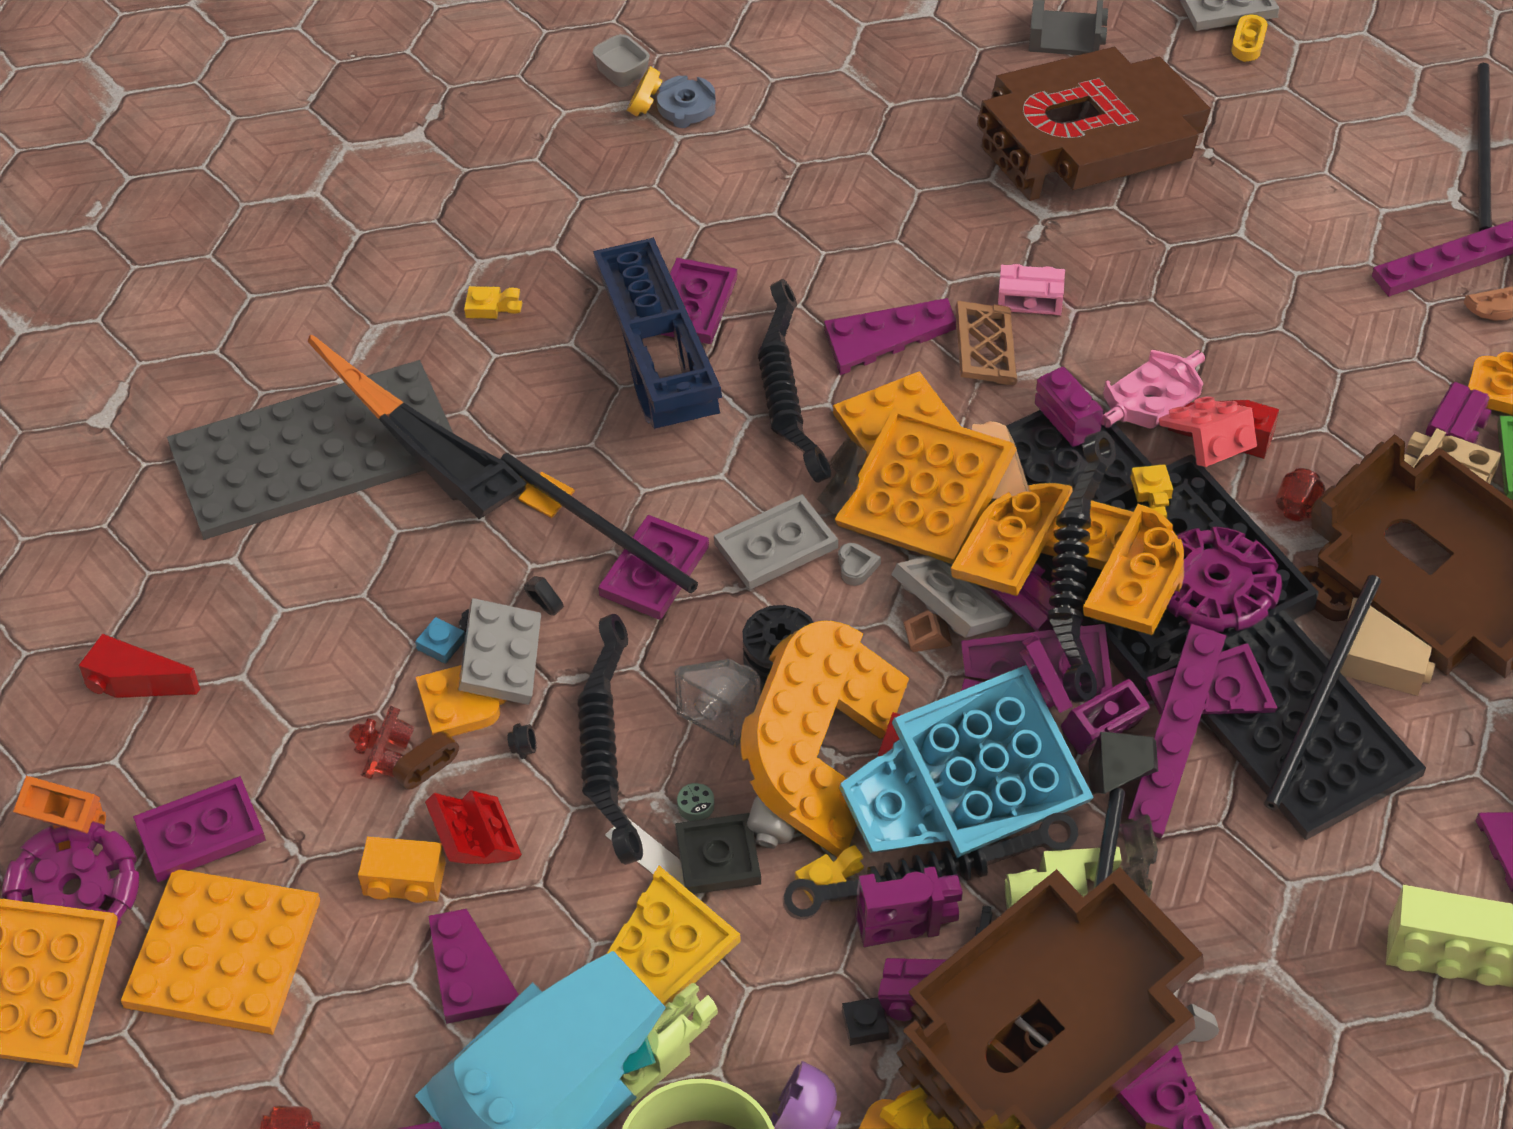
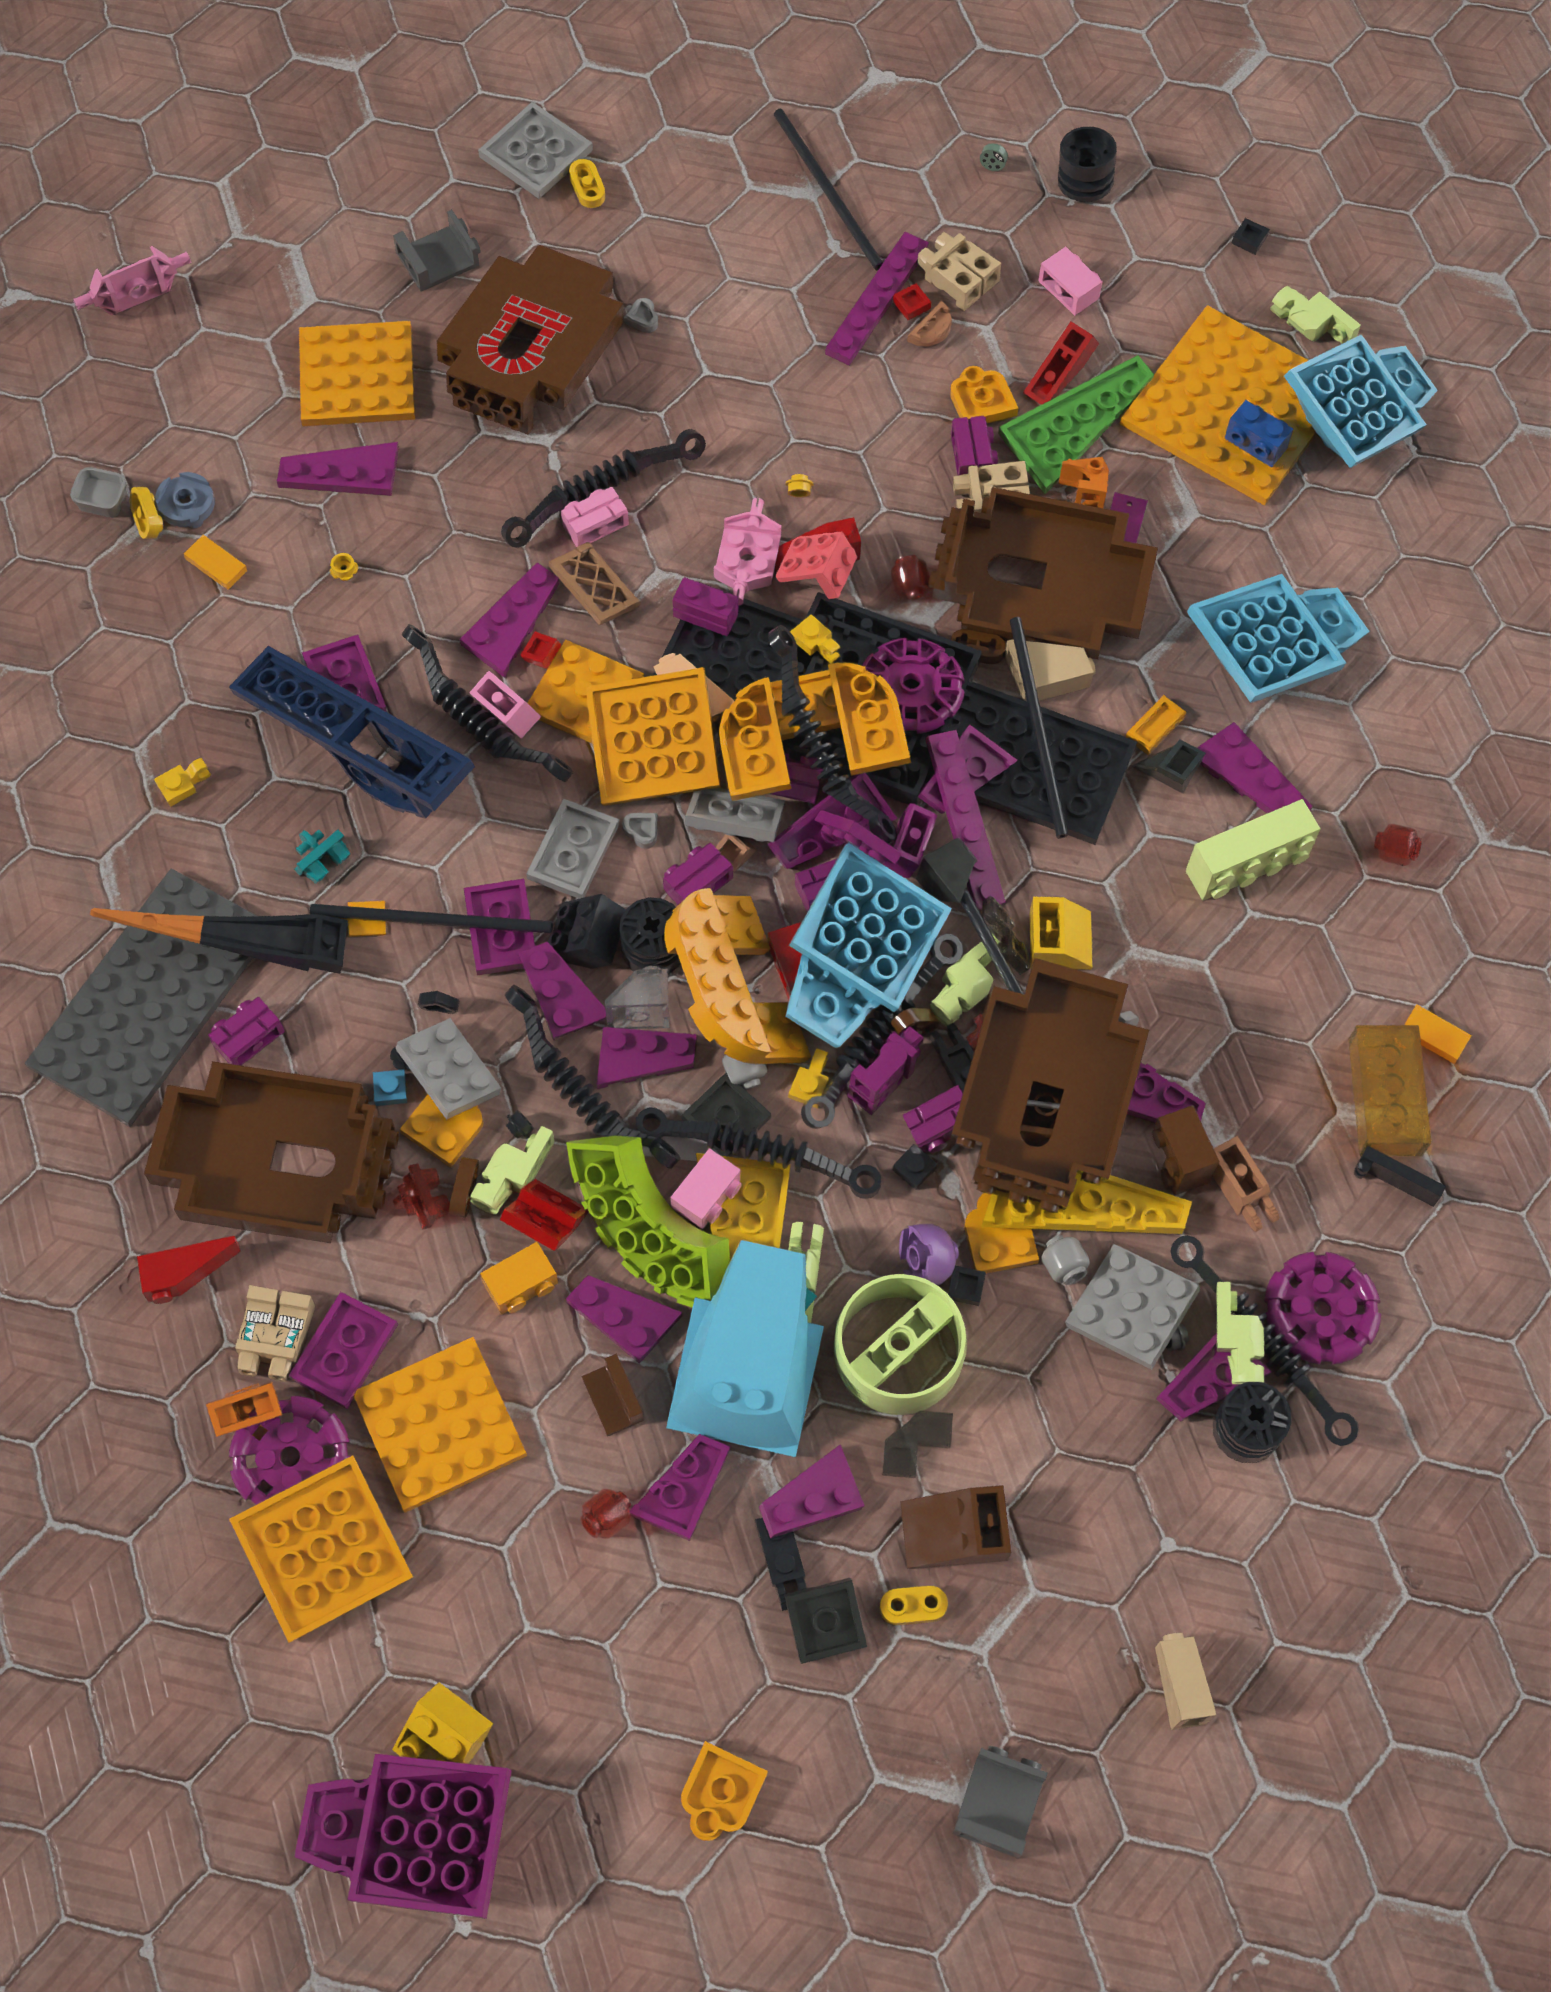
camera: 40 degrees left, 15 degrees up
sand green tile [677,783,714,821] -> none
clear smoke tile [817,437,866,515] -> none
none -> reddish brown panel [144,1061,399,1243]
none -> light orange tile [184,535,247,590]
none -> magenta brick [208,997,285,1065]
none -> tan hips [235,1285,315,1382]
none -> magenta wing [277,442,399,496]
none -> teal hips [294,829,351,884]
none -> light orange plate [299,321,415,427]
none -> yellow plate [330,553,358,581]
none -> bright pink brick [469,671,541,739]
none -> yellowish green plate [469,1126,555,1214]
none -> black piece [501,429,706,548]
none -> magenta wing [518,942,611,1040]
none -> red plate [520,631,562,669]
none -> black slope [548,894,626,969]
none -> lime brick [566,1136,730,1308]
none -> reddish brown panel [581,1353,644,1437]
none -> magenta wing [597,1027,697,1089]
none -> light grey tile [624,298,658,333]
none -> black piece [636,1107,881,1199]
none -> magenta brick [663,843,733,905]
none -> bright pink brick [670,1148,742,1229]
none -> yellow plate [785,474,814,498]
none -> reddish brown beam [891,1008,940,1036]
none -> red plate [893,283,932,320]
none -> yellow slope [1029,897,1093,970]
none -> light orange tile [1125,695,1187,755]
none -> pearl dark grey slope [1131,739,1206,794]

